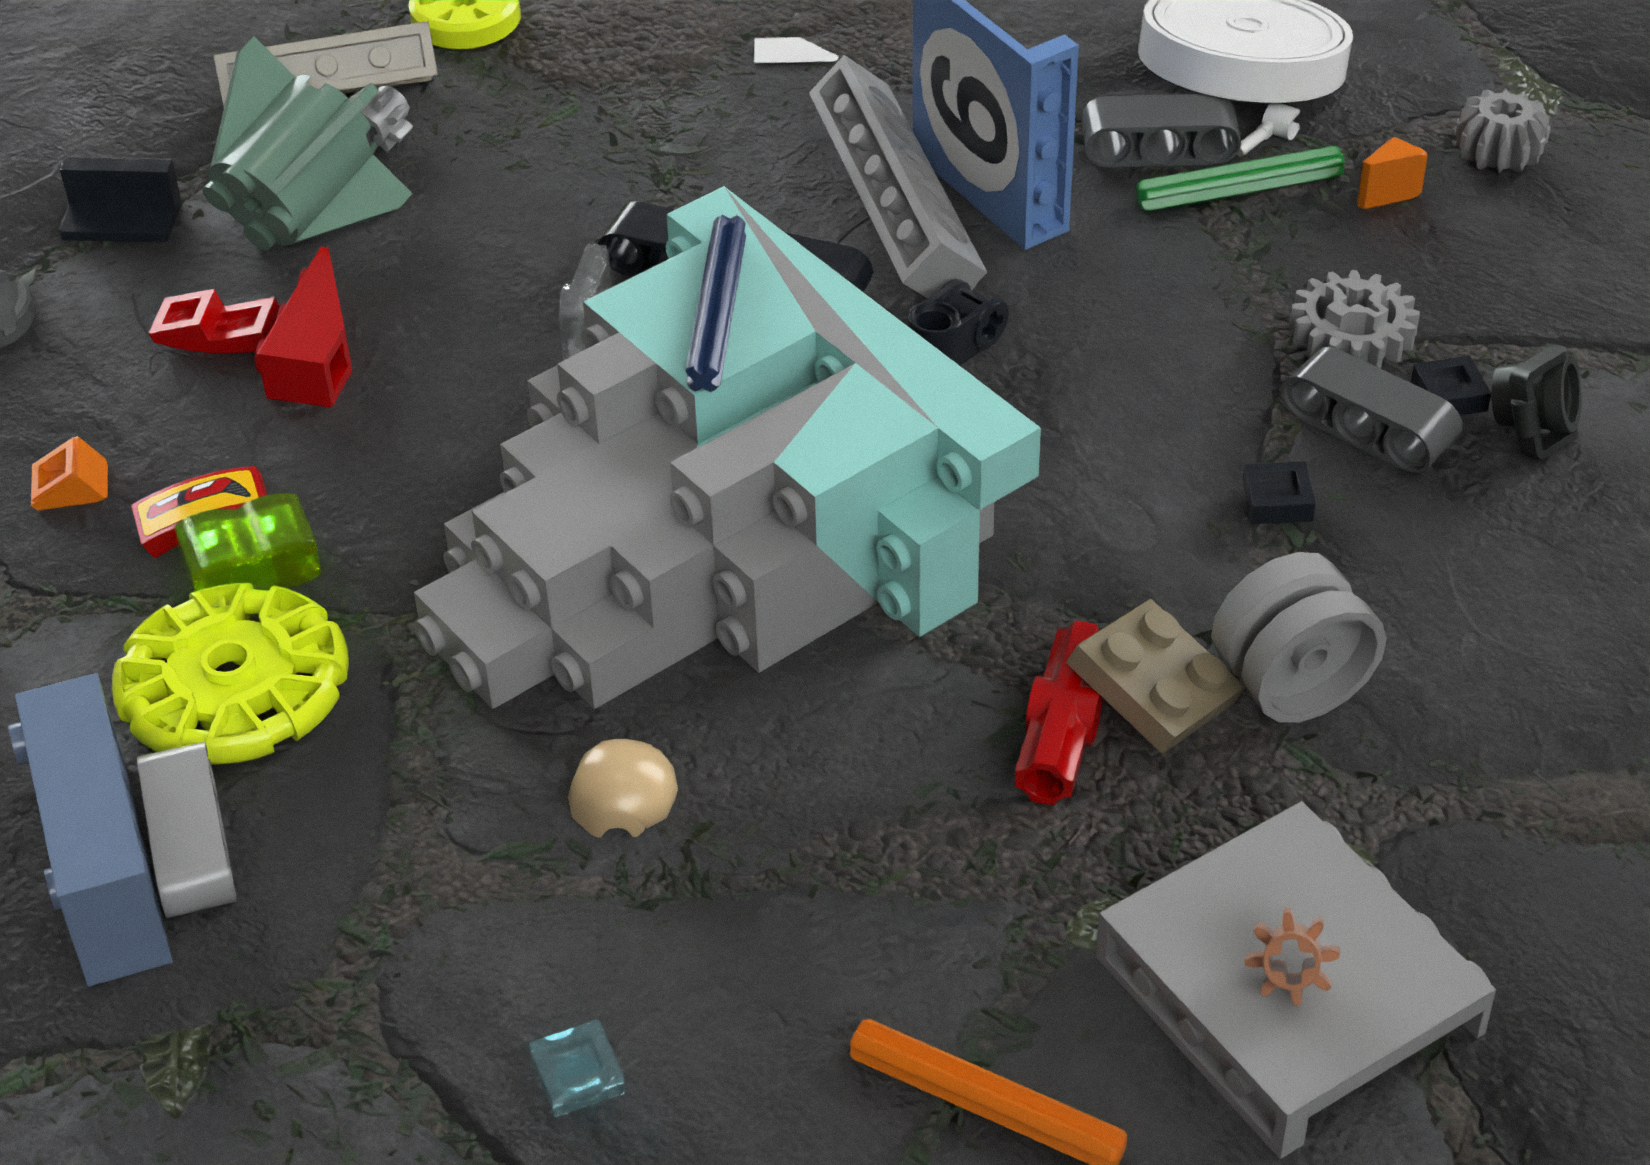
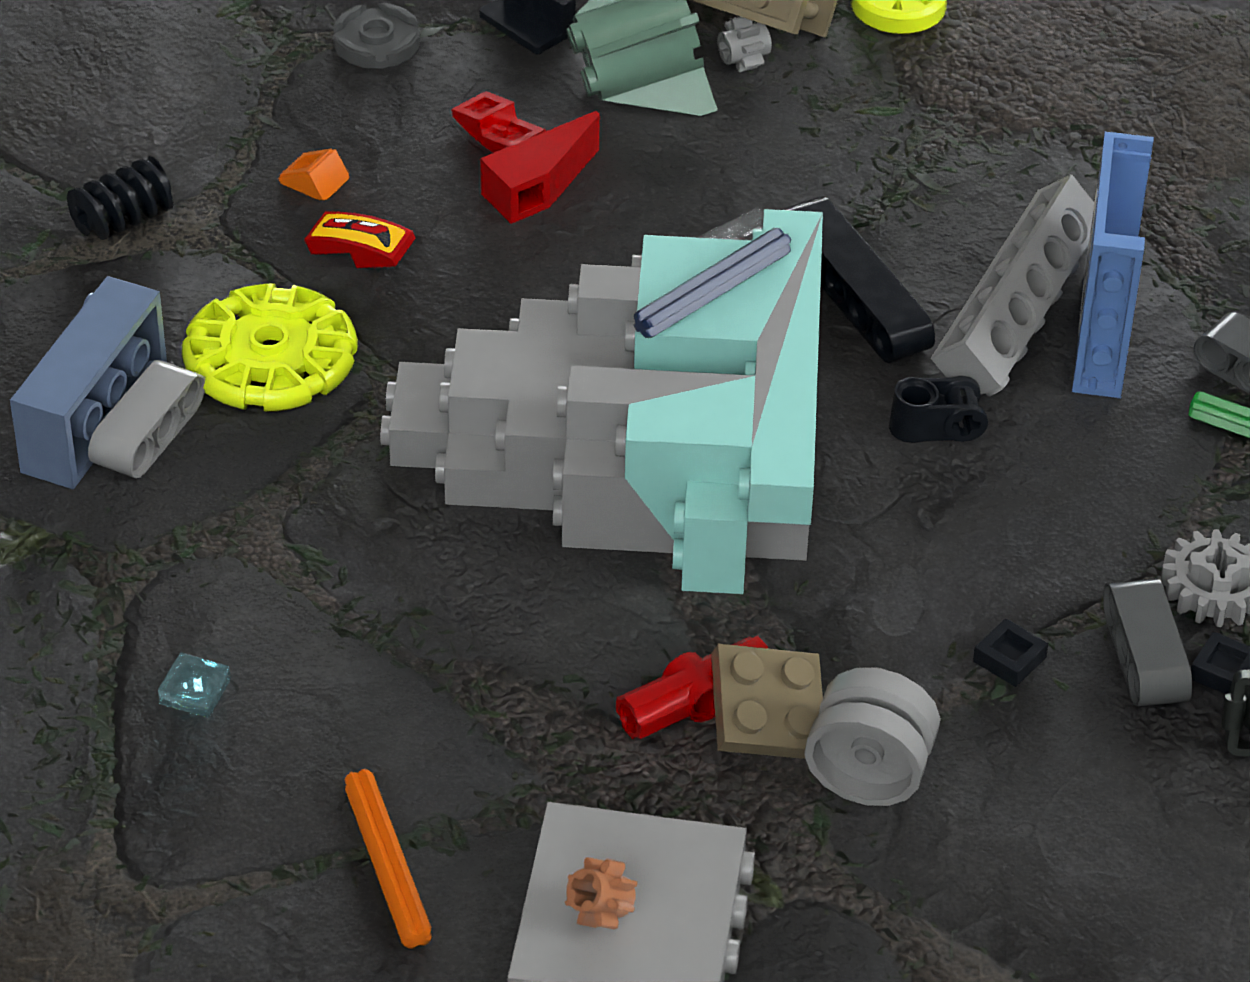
camera: 40 degrees right, 0 degrees up
clear neon green brick [174,493,321,592] -> none
tan hair [568,739,678,838] -> none
white sticker [754,37,838,63] -> none

